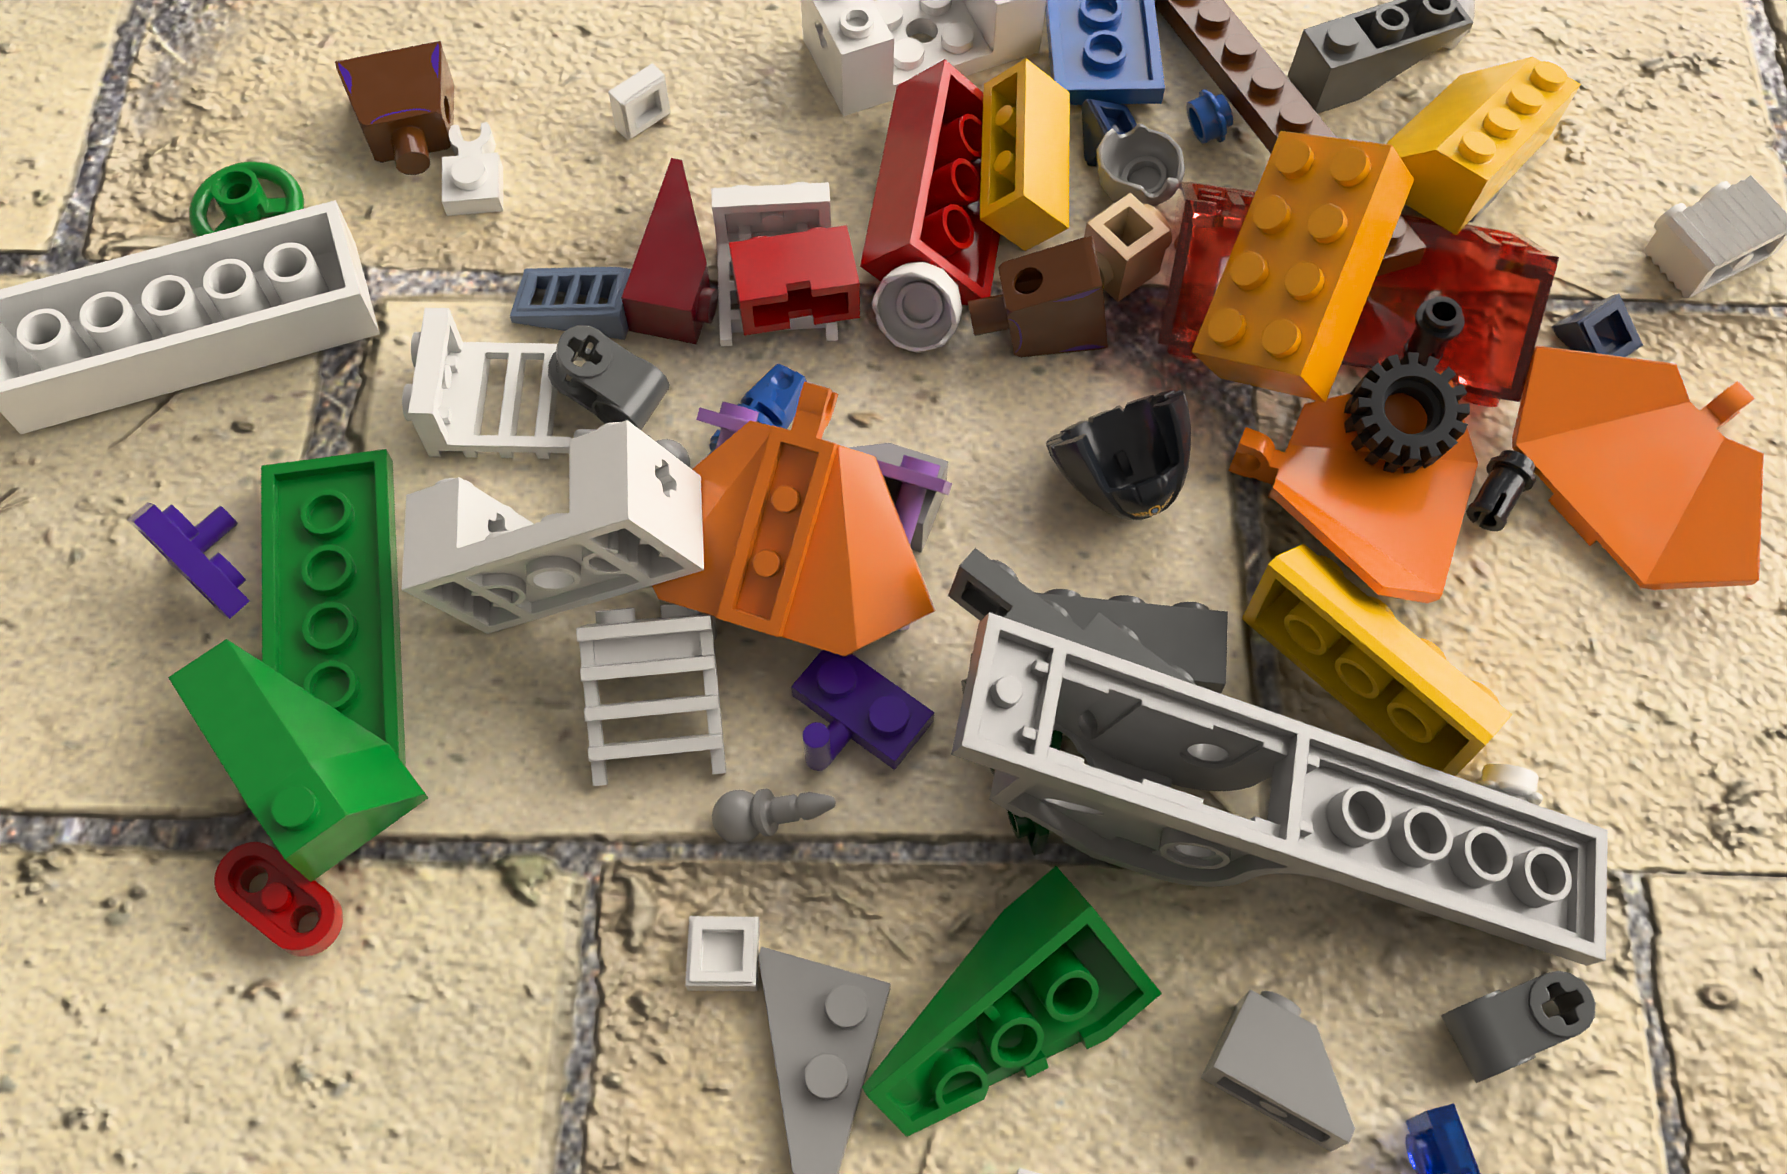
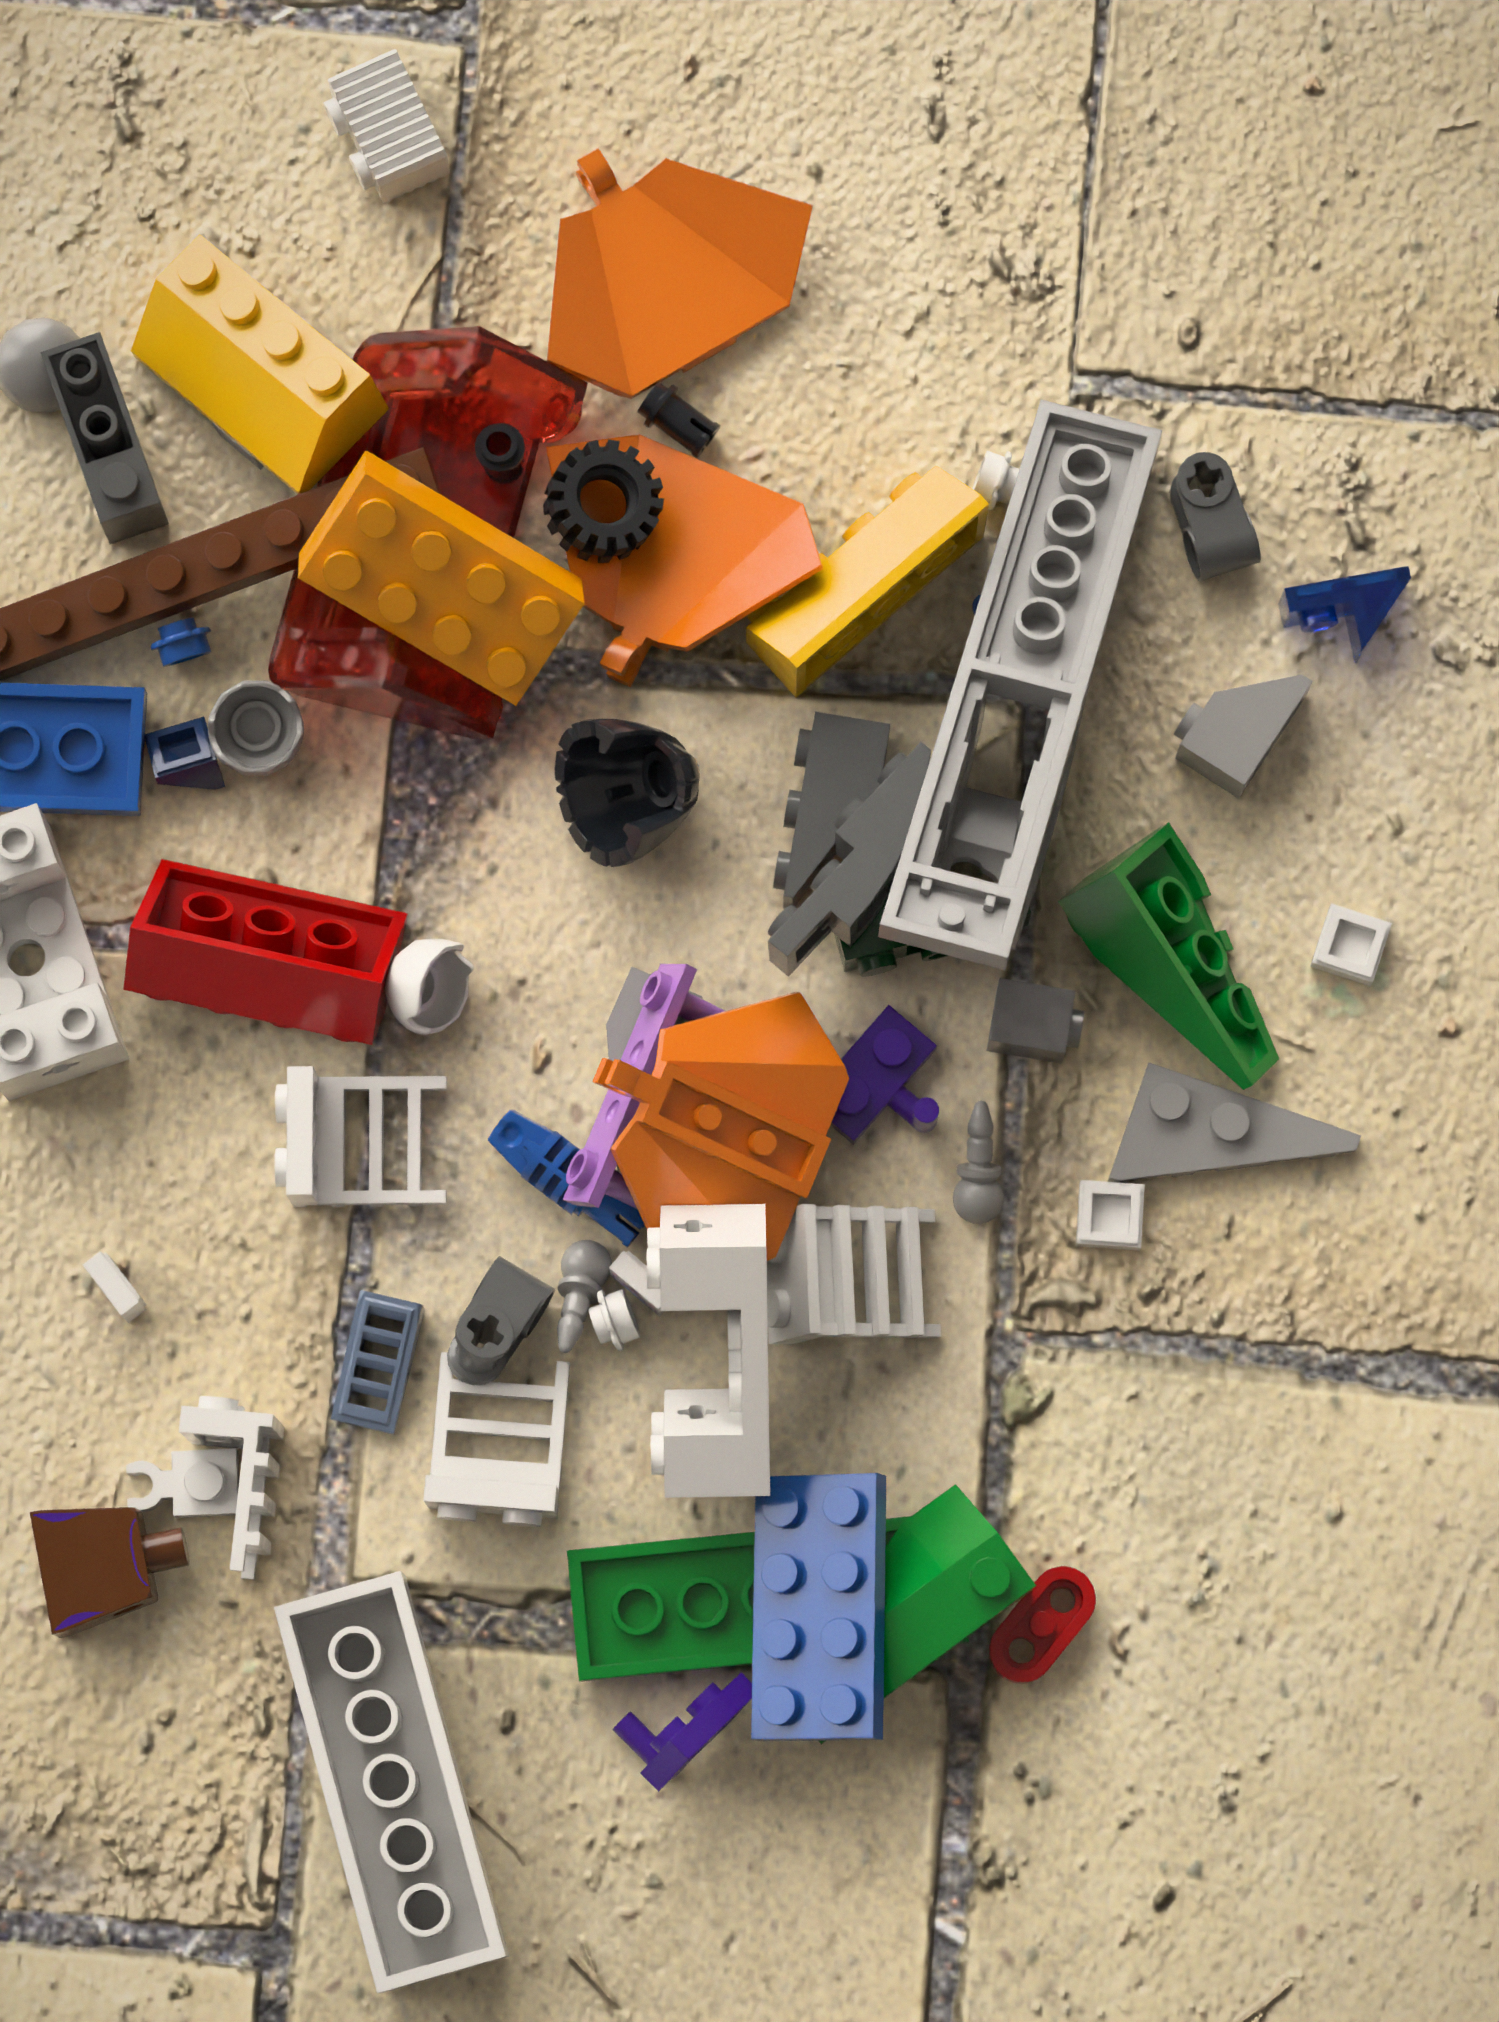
camera: 85 degrees left, 15 degrees up
green piece [189,161,305,237] -> none
dark red slope [621,158,718,345] -> none
red brick [729,225,860,336] -> none
reddish brown torso [968,236,1108,358] -> none
yellow brick [980,58,1070,251] -> none
tan brick [1084,193,1172,302] -> none
dark blue slope [1552,294,1643,357] -> none
none -> white plate [179,1396,285,1580]
none -> plate [751,1473,886,1741]
none -> flat silver brick [986,978,1085,1064]

